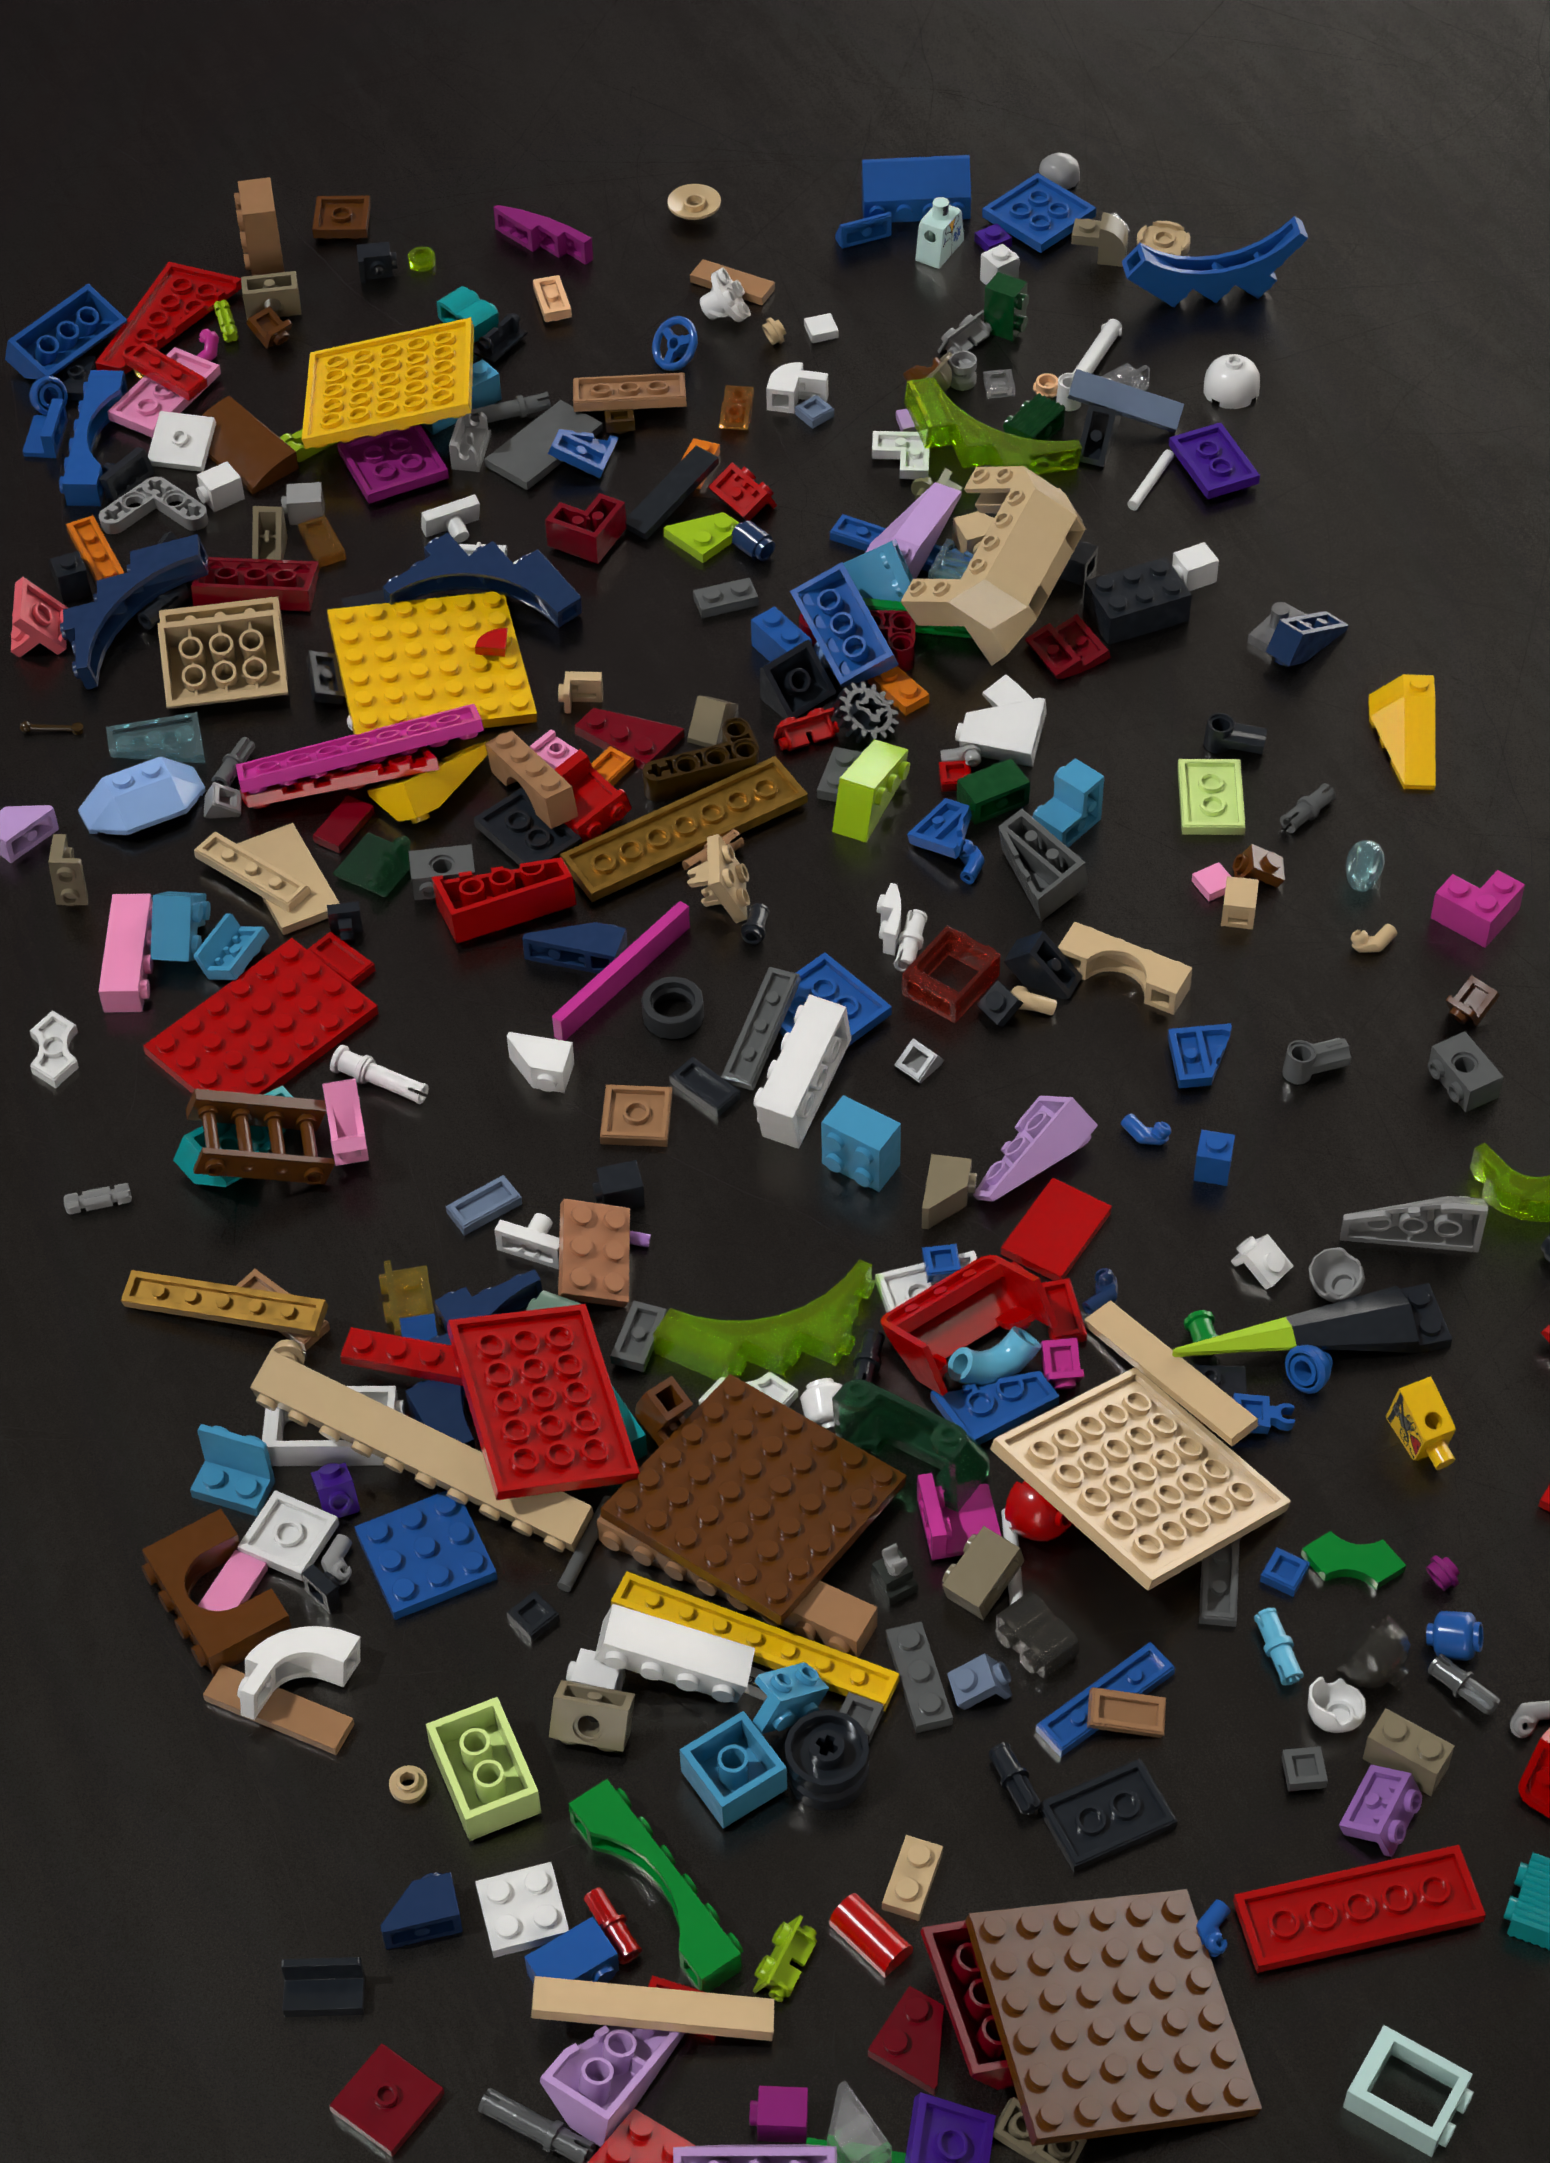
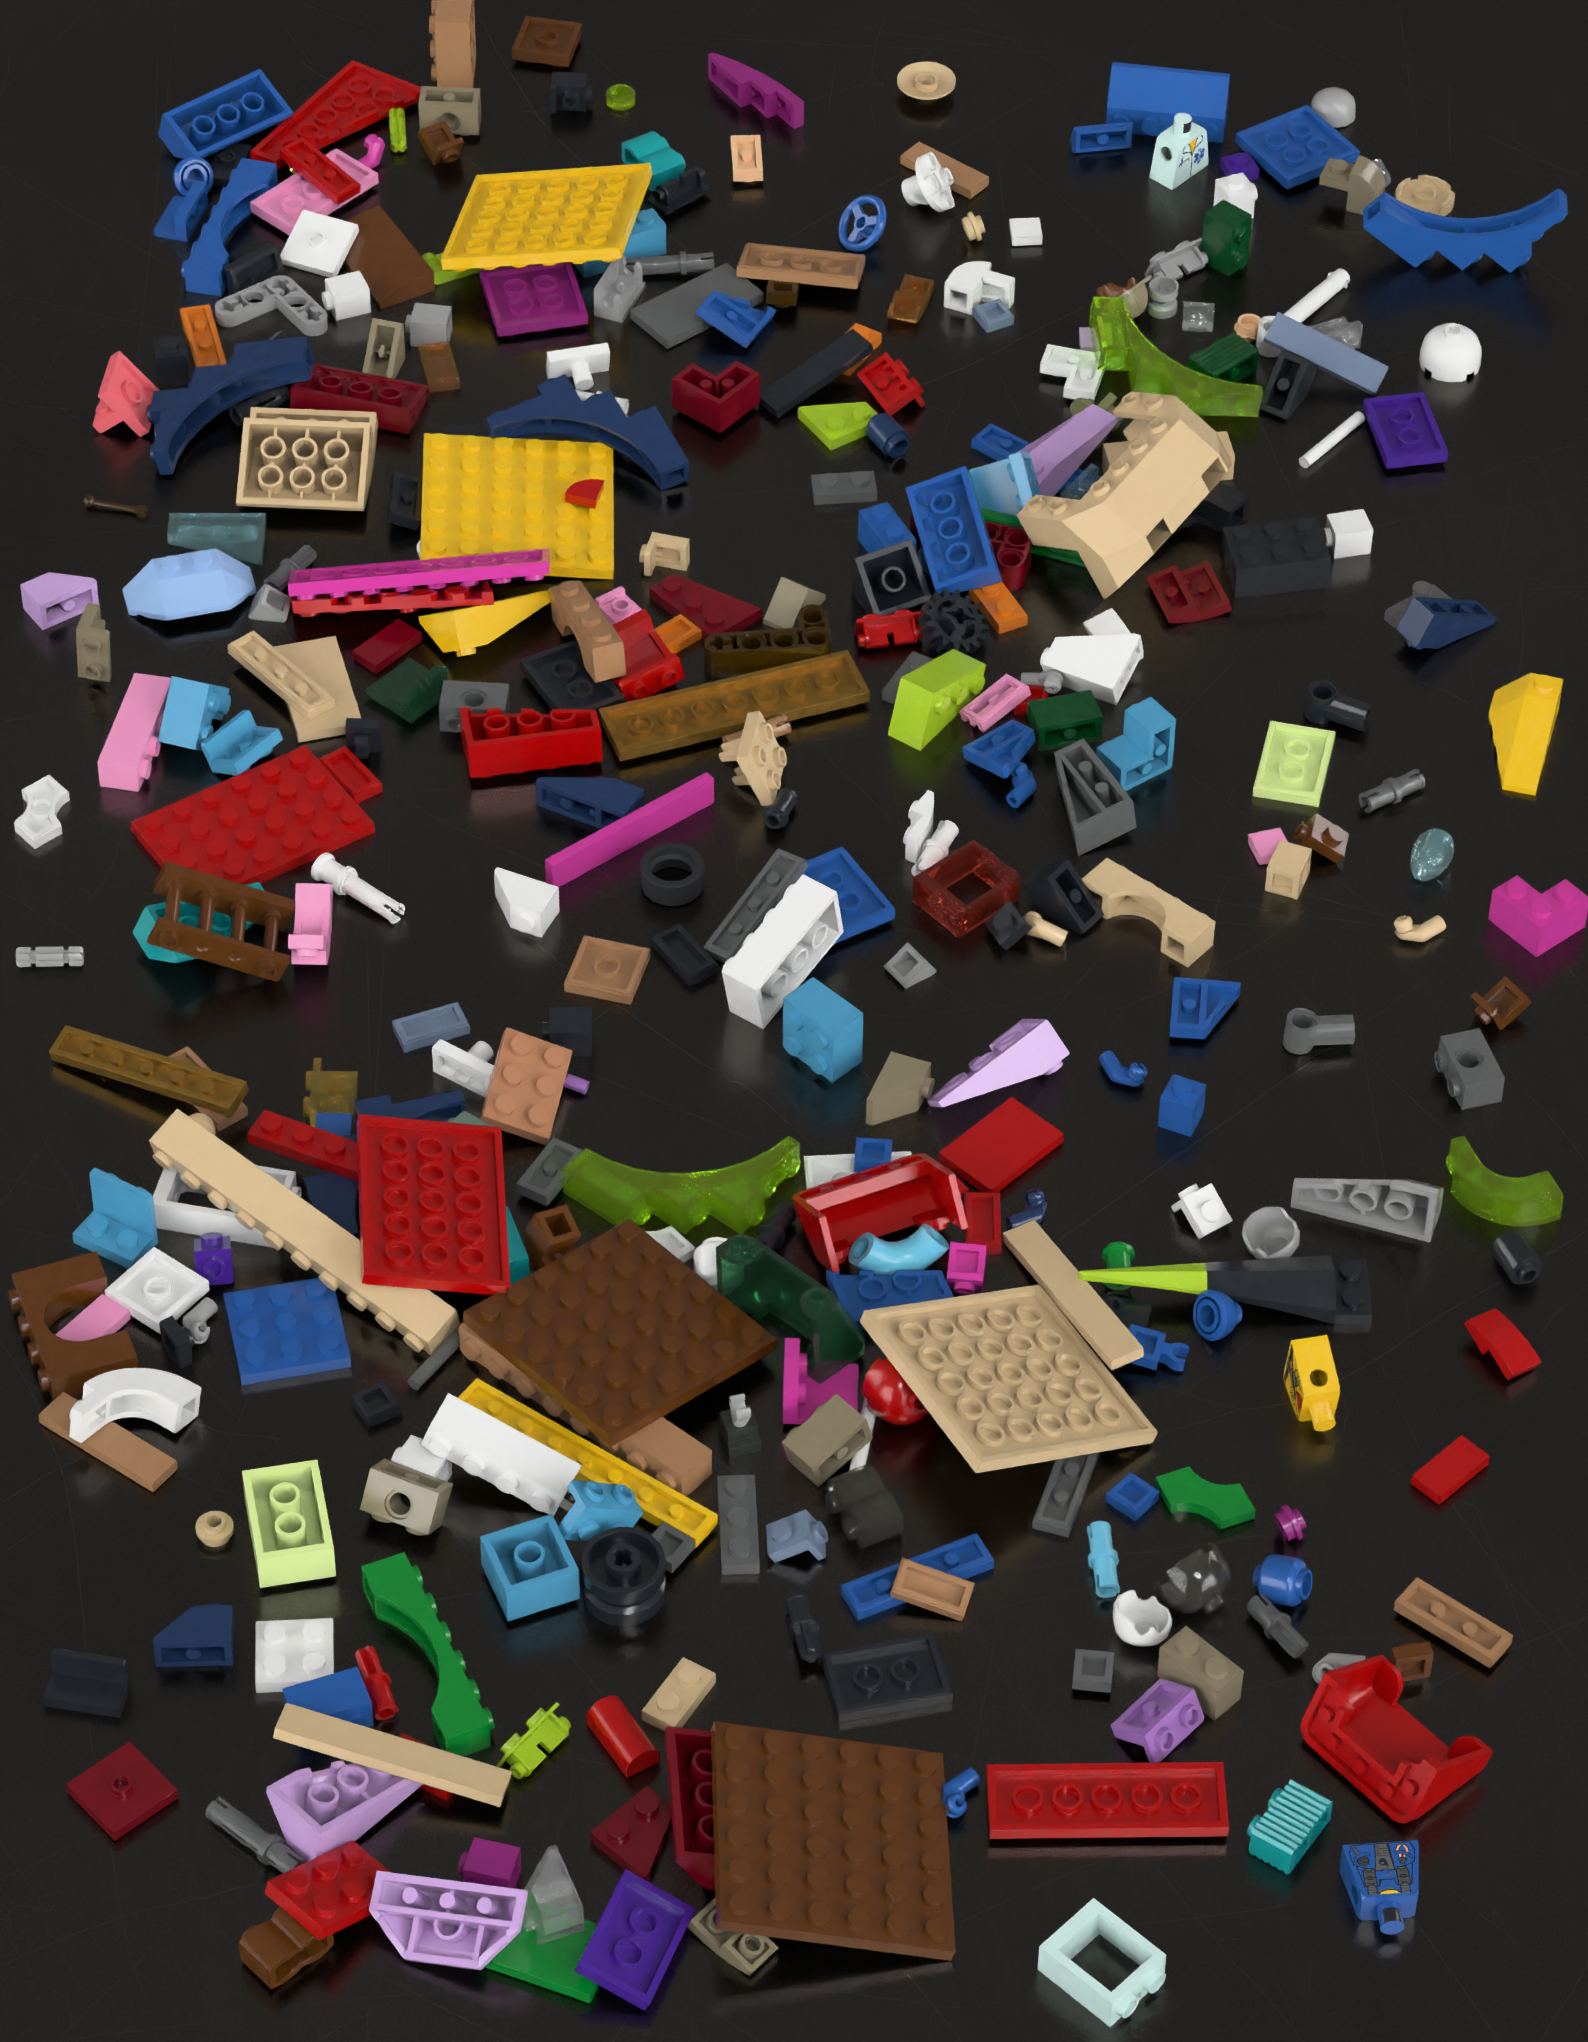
camera: 10 degrees right, 5 degrees down
none -> bright pink tile [959,673,1031,732]

